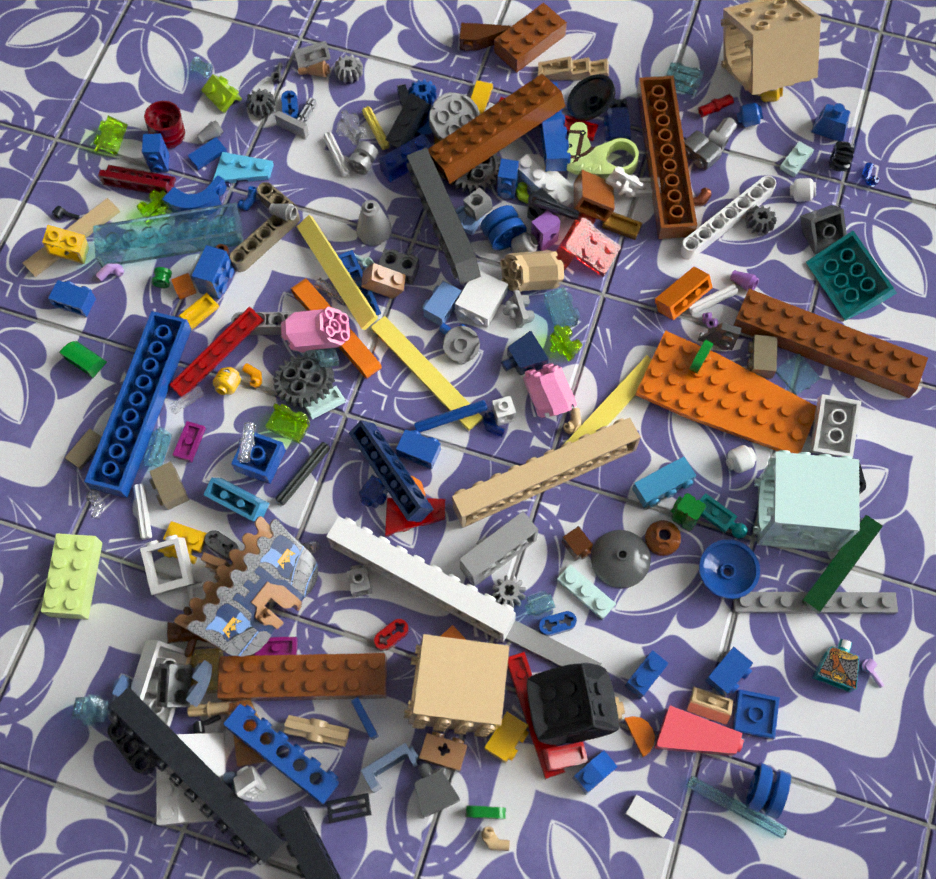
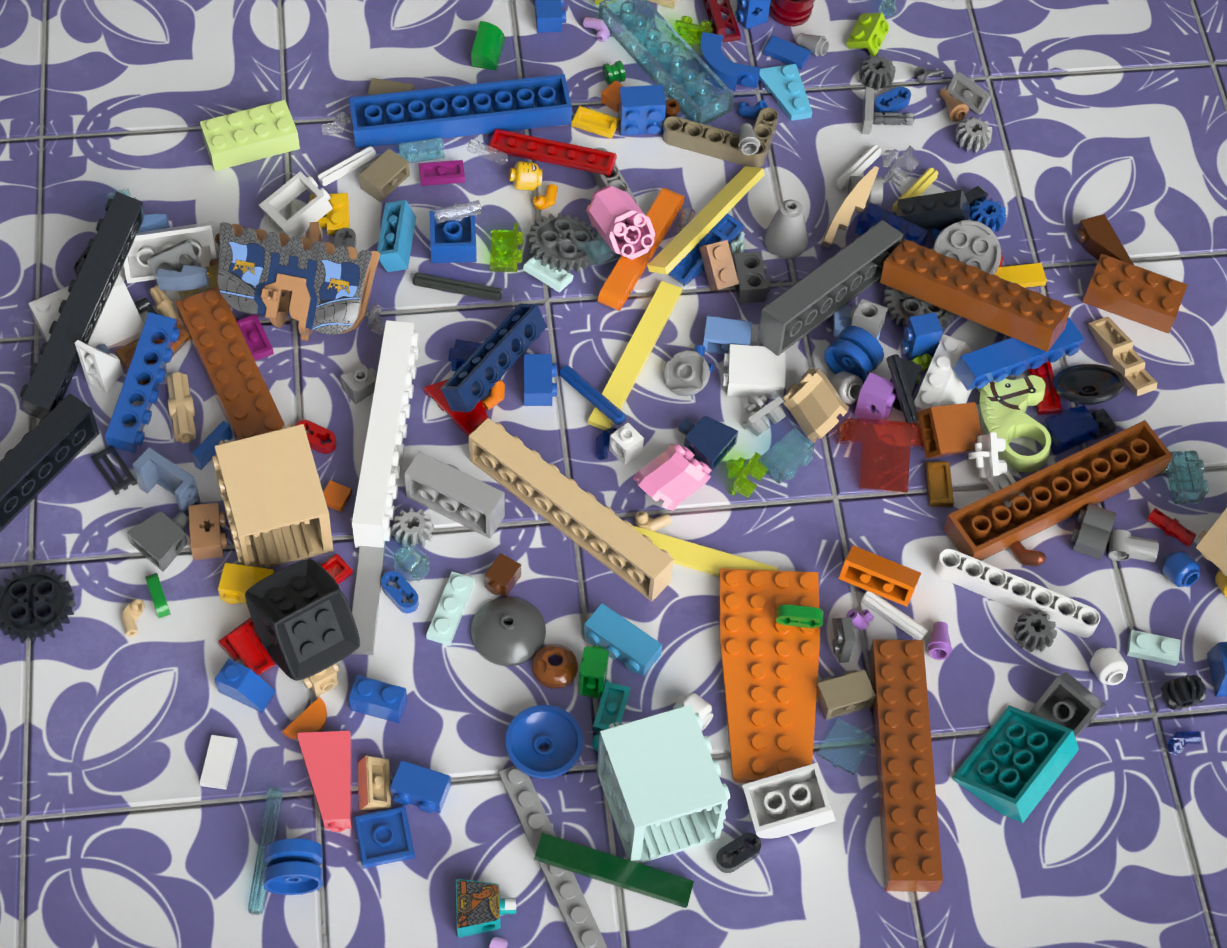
camera: 60 degrees right, 10 degrees down
none -> tan slope [821,166,879,248]

